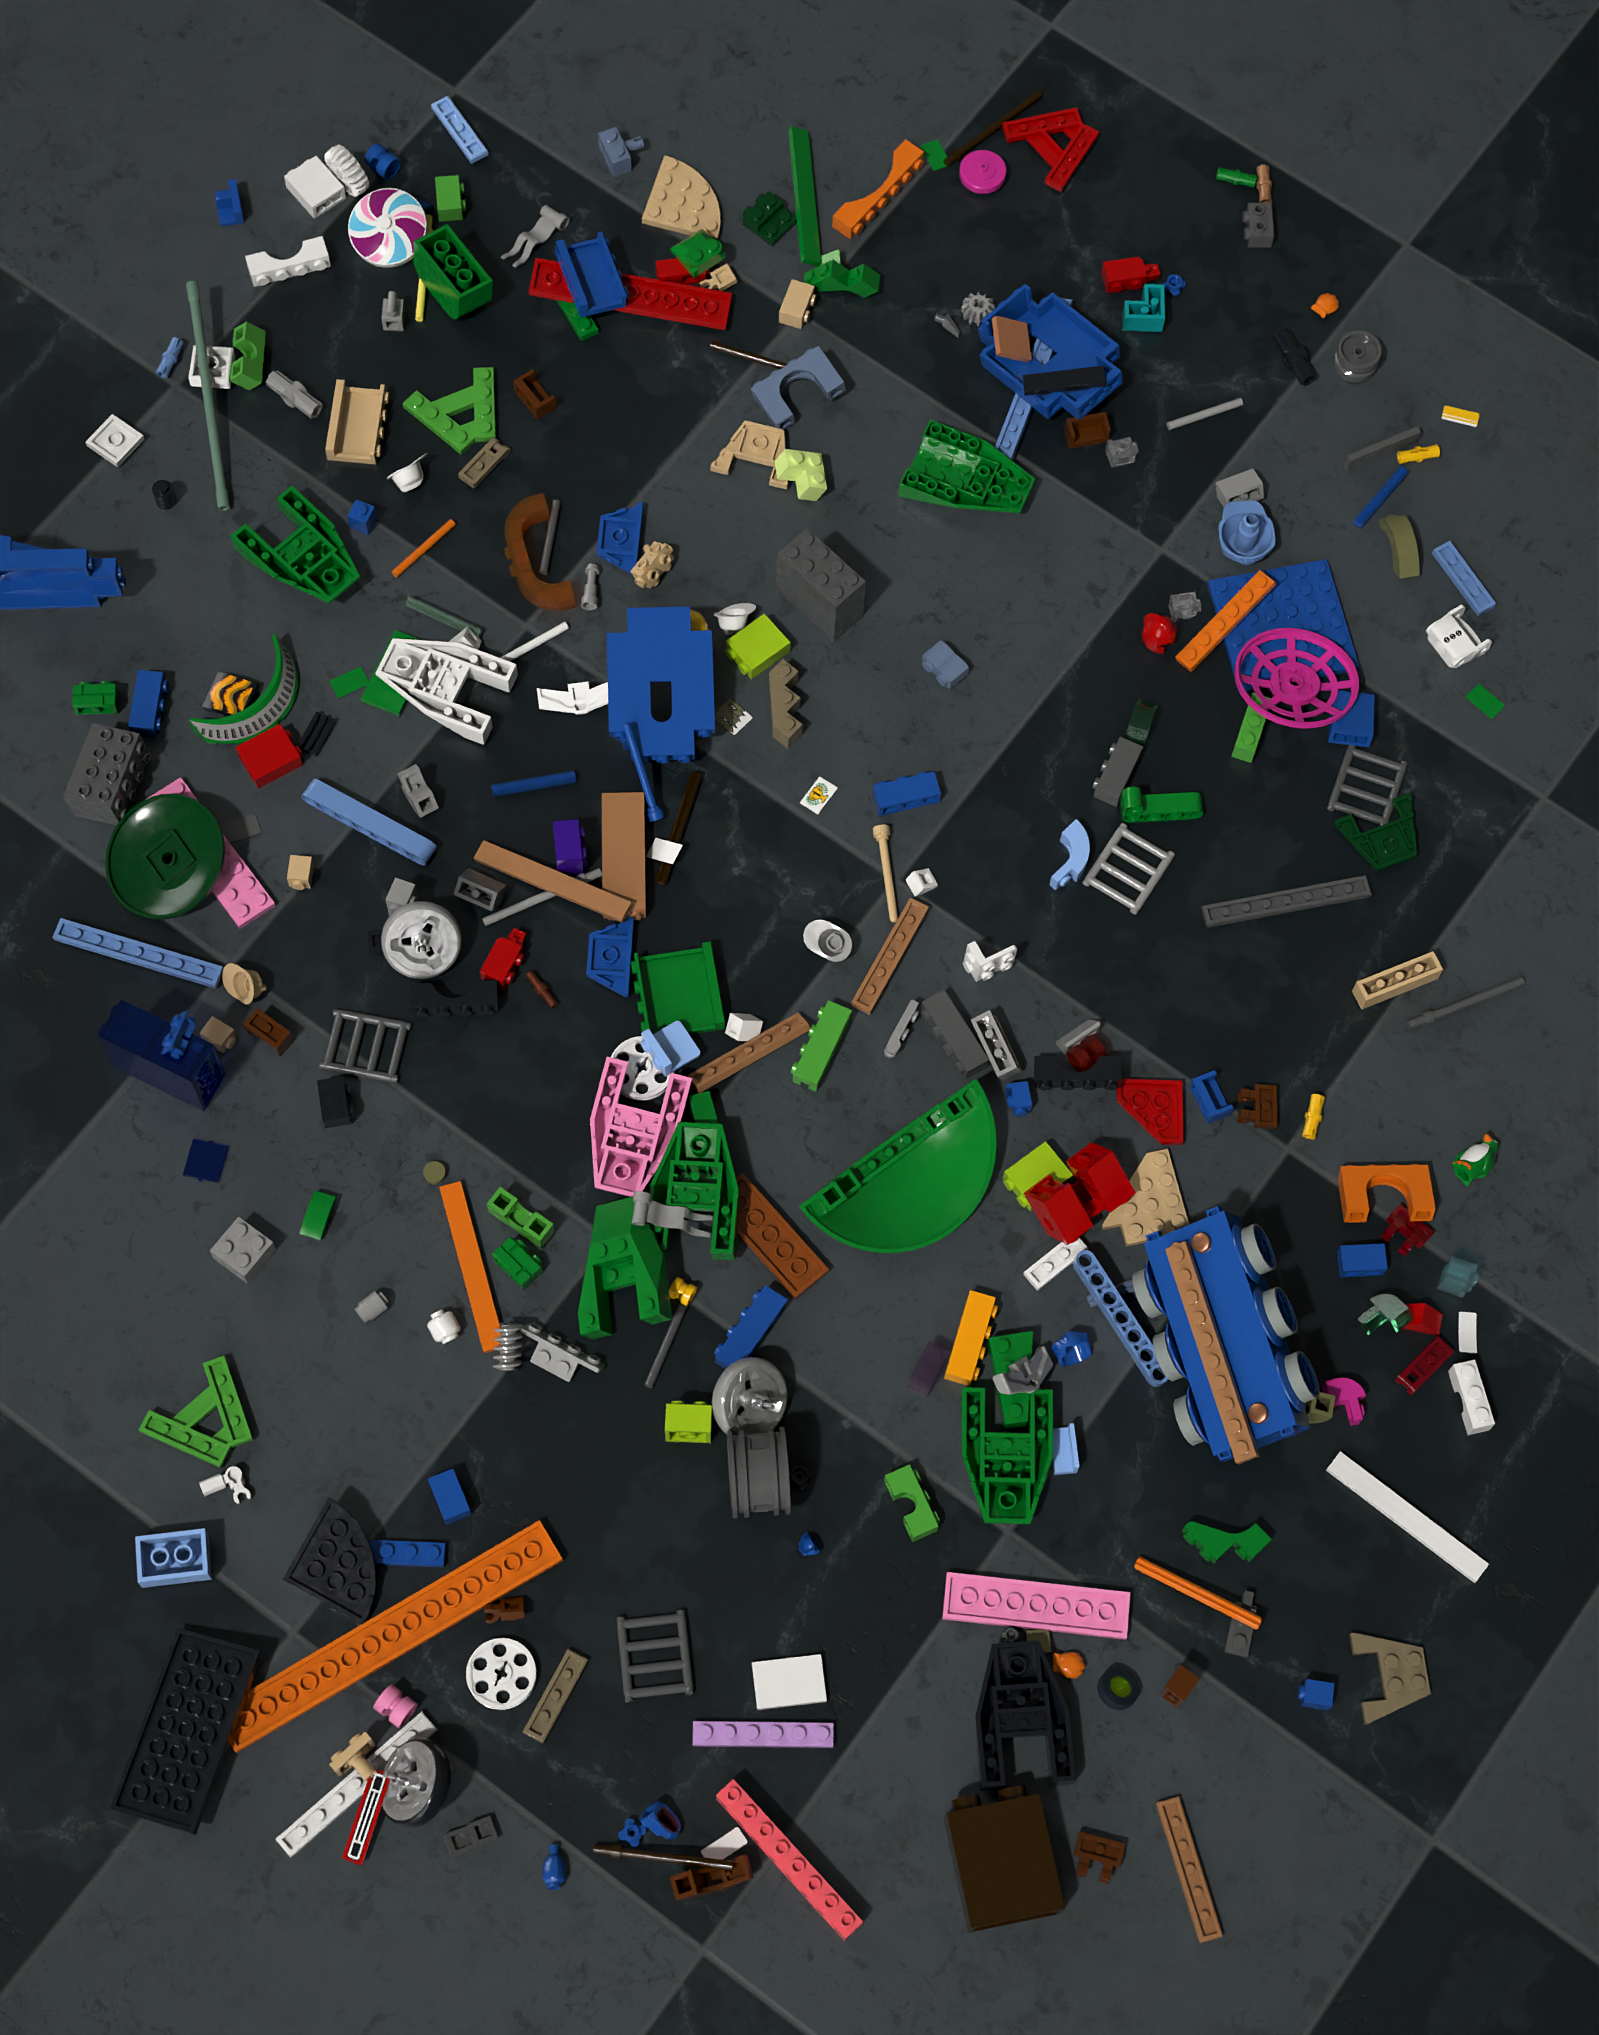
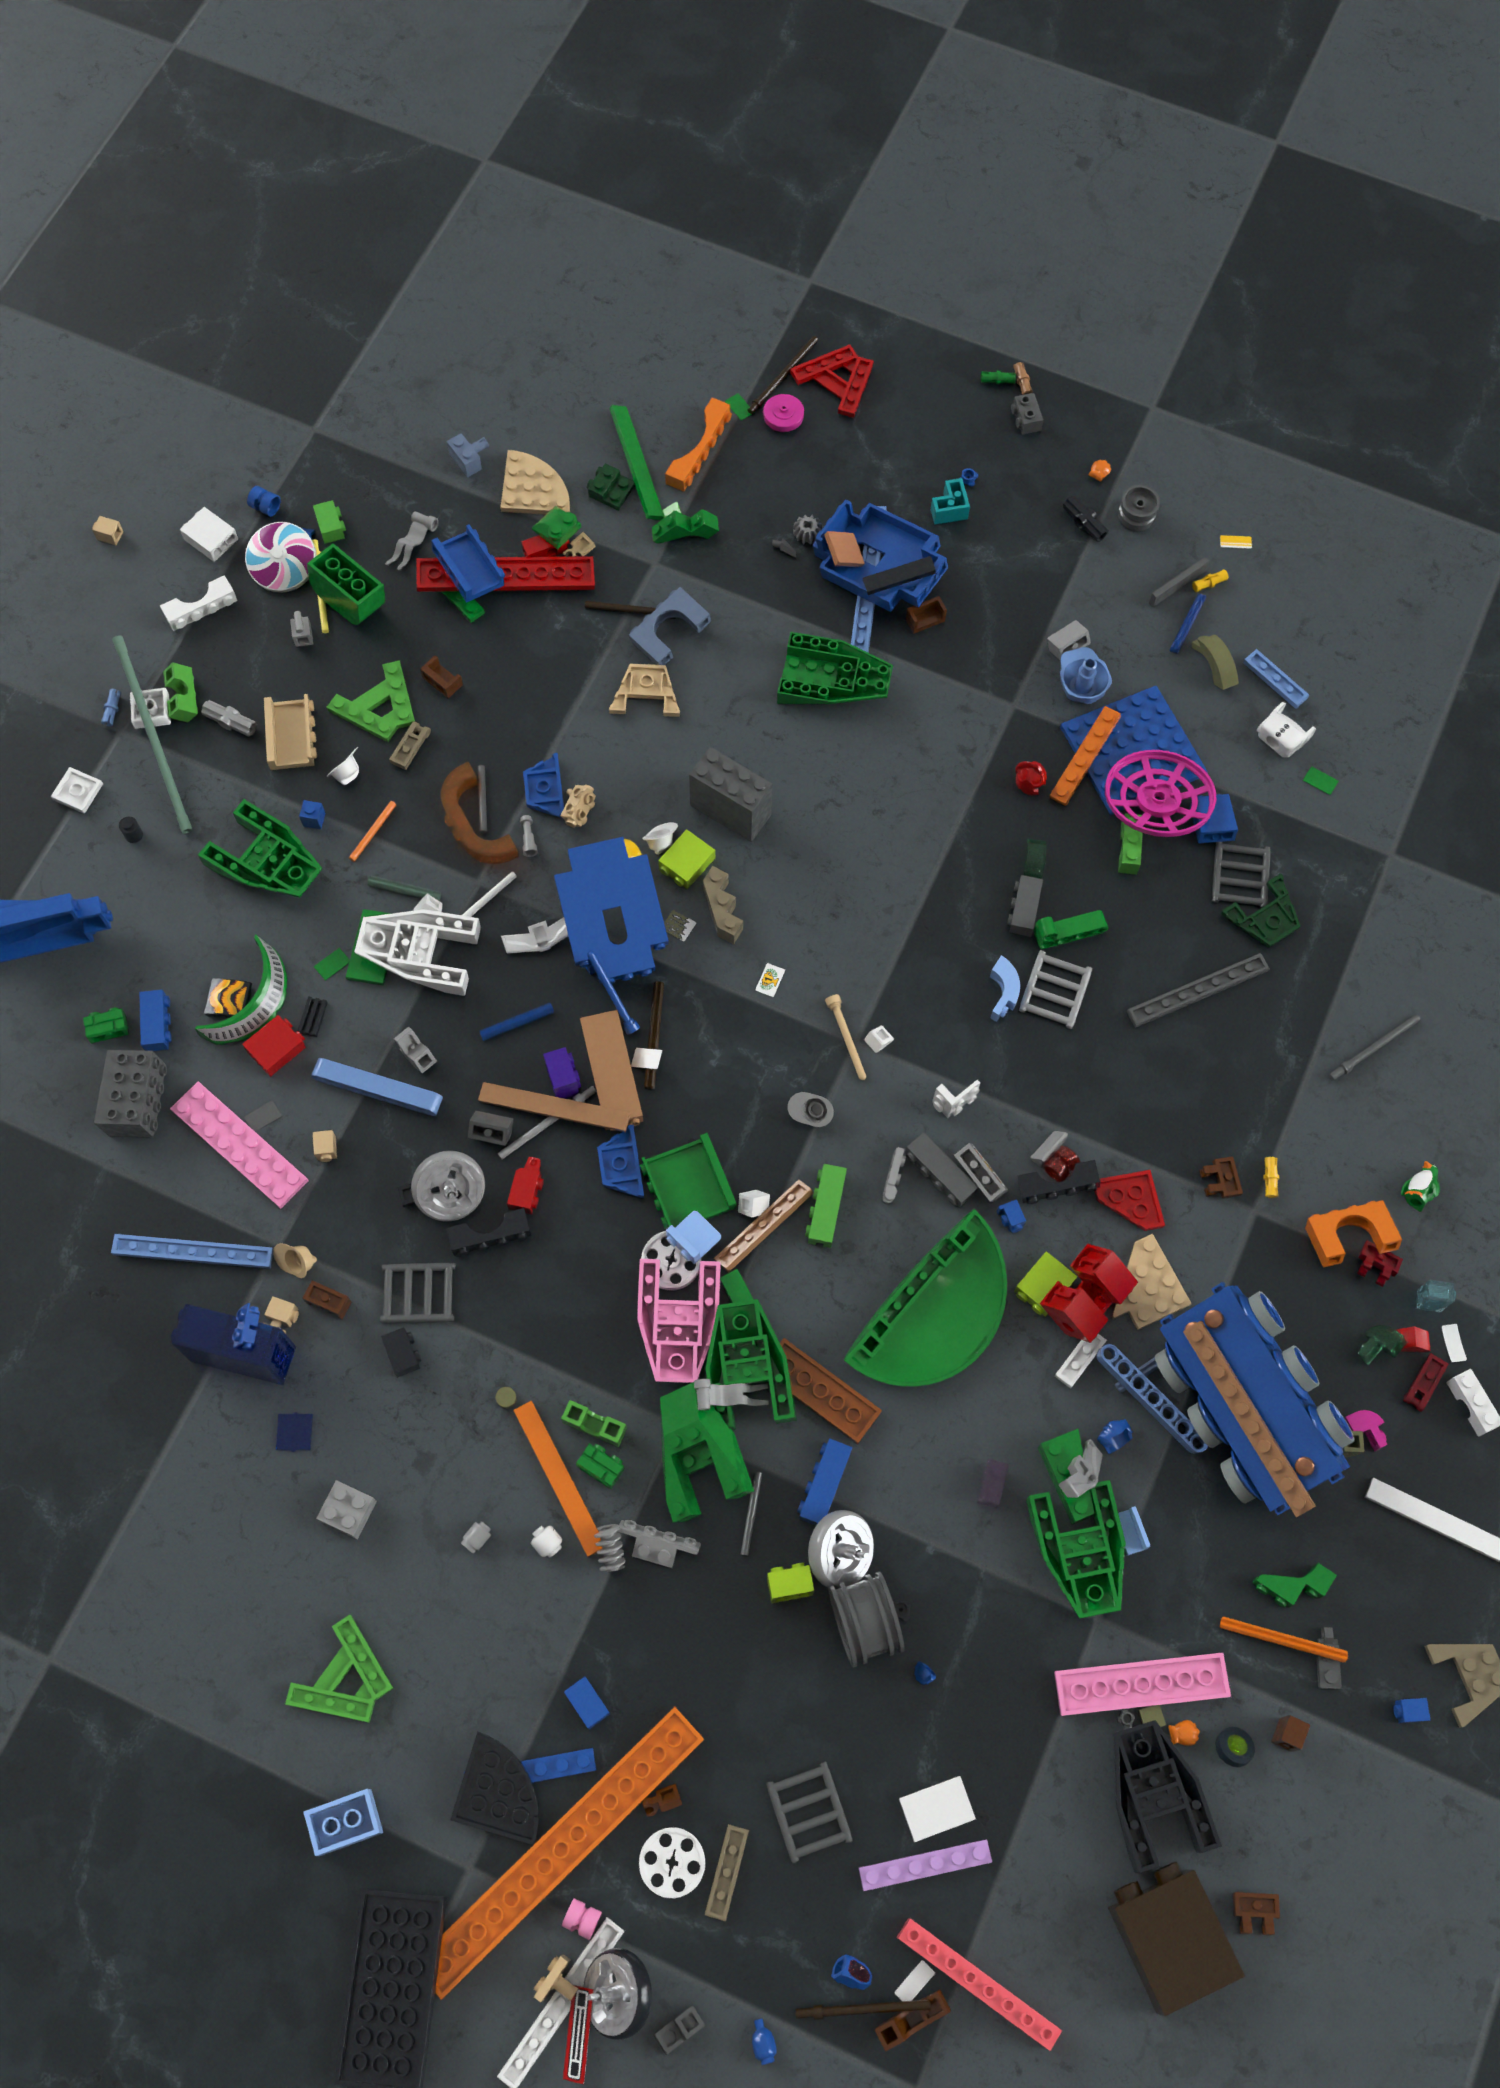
camera: 10 degrees left, 0 degrees up
dark green dish [105,794,225,920] -> none
white bar [199,1466,251,1505] -> none
blue panel [215,179,244,227] -> none
green slope [299,1190,336,1240] -> none
white gear [324,144,369,197] -> none
light grey brick [385,877,419,916] -> none
light blue plate [431,96,488,164] -> none
copper bar [526,971,558,1009] -> none
blue plate [618,1818,646,1847] -> none
yellow wheel [669,1277,698,1306] -> none
yellowish green brick [775,449,827,501] -> none
tan brick [779,279,817,329] -> none
medium nougat plate [851,898,929,1015] -> none
blue brick [872,771,941,816] -> none
bright green arch [884,1465,940,1542] -> none
sand blue brick [922,640,969,689] -> none
light orange brick [944,1290,998,1386] -> none
red hinge [1101,257,1160,293] -> none
clear brick [1105,437,1138,468] -> none
medium nougat tile [1156,1796,1223,1944] -> none
light grey bar [1167,398,1243,430] -> none
clear brick [1168,592,1201,623] -> none
blue panel [1189,1070,1234,1124] -> none
blue panel [1337,1244,1388,1278] -> none
tan brick [1352,951,1443,1010] -> none
none -> tan brick [92,516,123,545]

